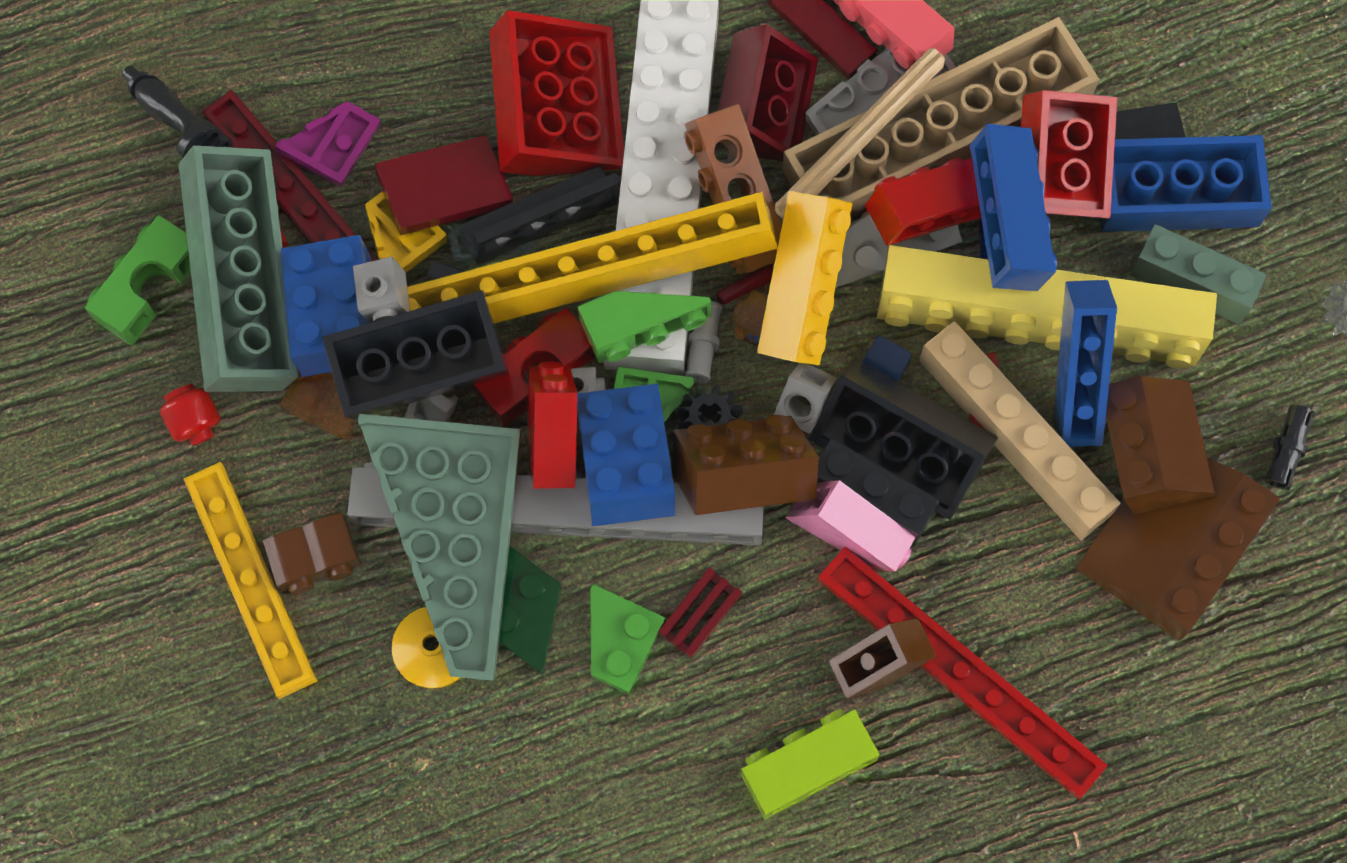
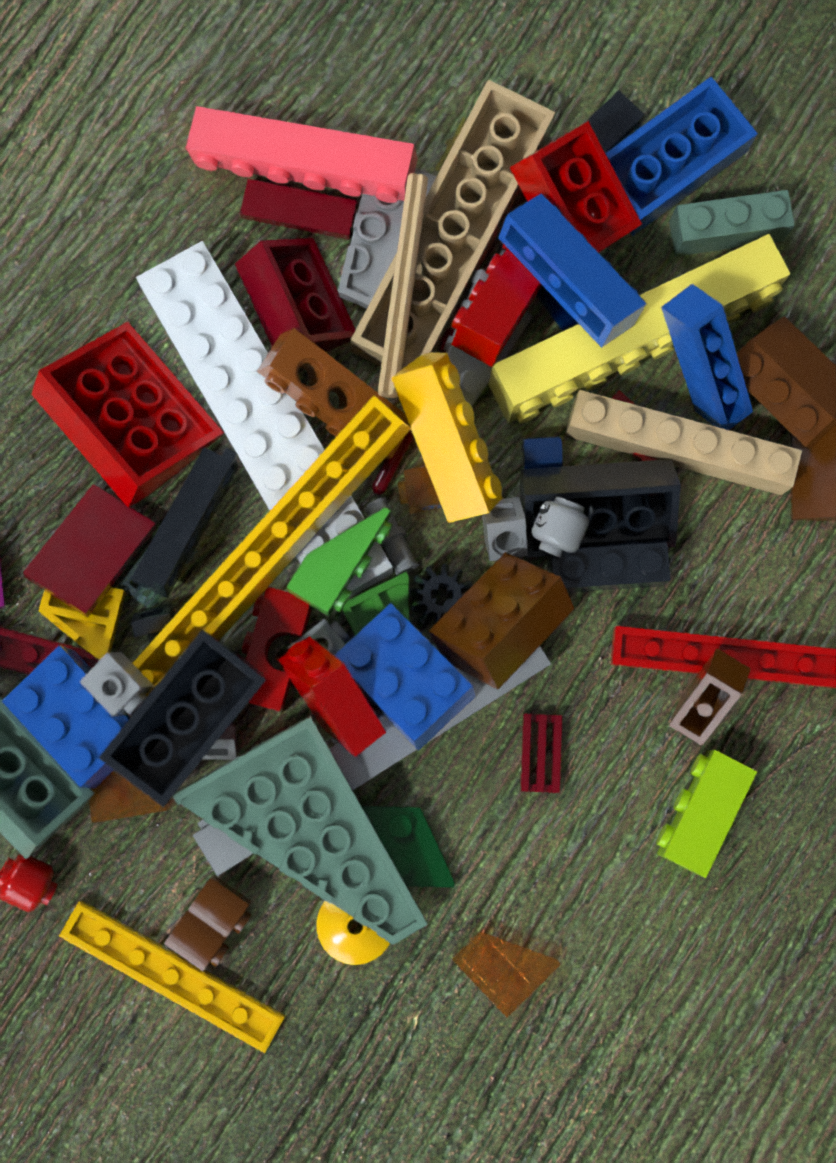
camera: 45 degrees left, 10 degrees up
bright green wing [590,584,665,695] -> none
bright pink slope [785,480,916,572] -> none
none -> clear orange wing [452,930,561,1018]
none -> light grey head [532,496,589,557]

